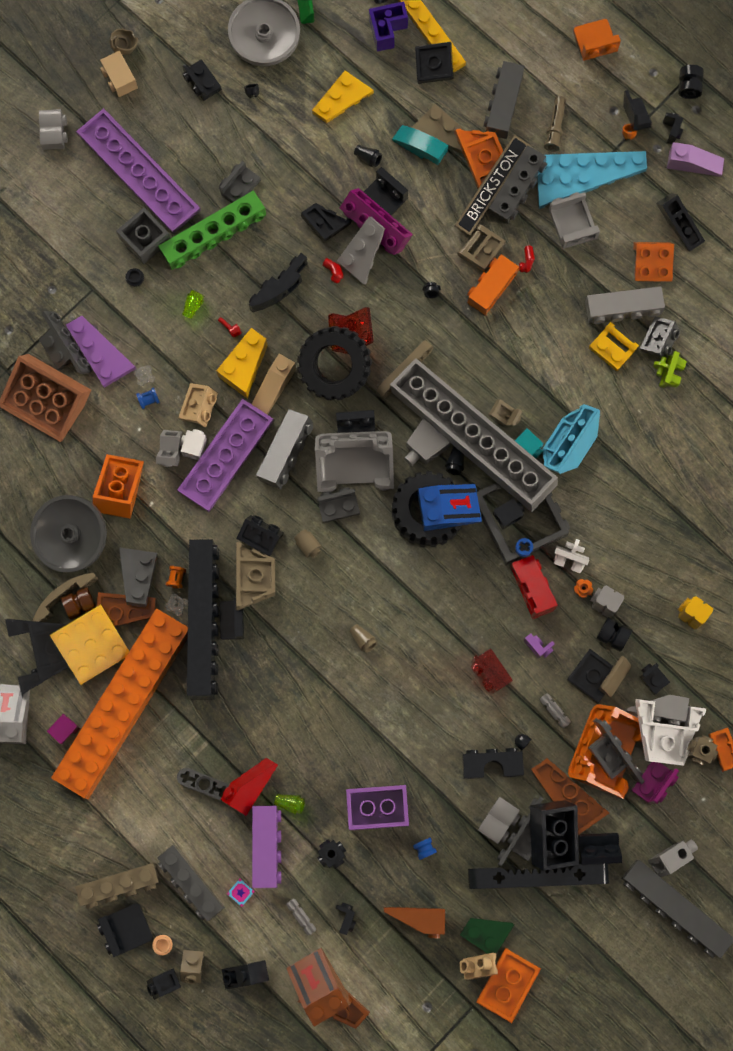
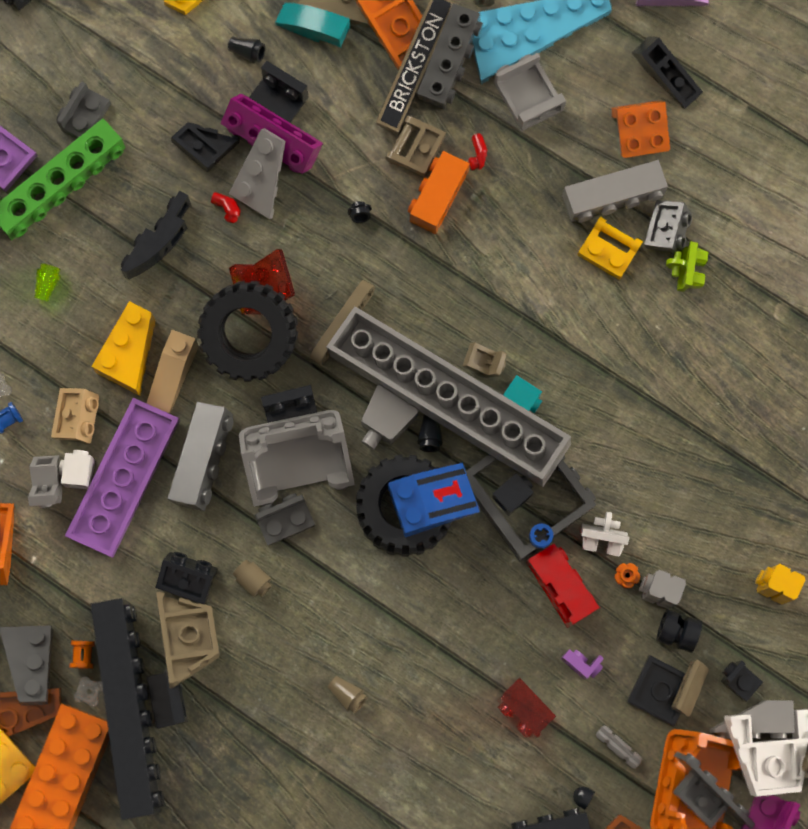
camera: 15 degrees left, 0 degrees up
red hand [218,317,242,337] -> none
medium azure wedge [543,404,600,474] -> none

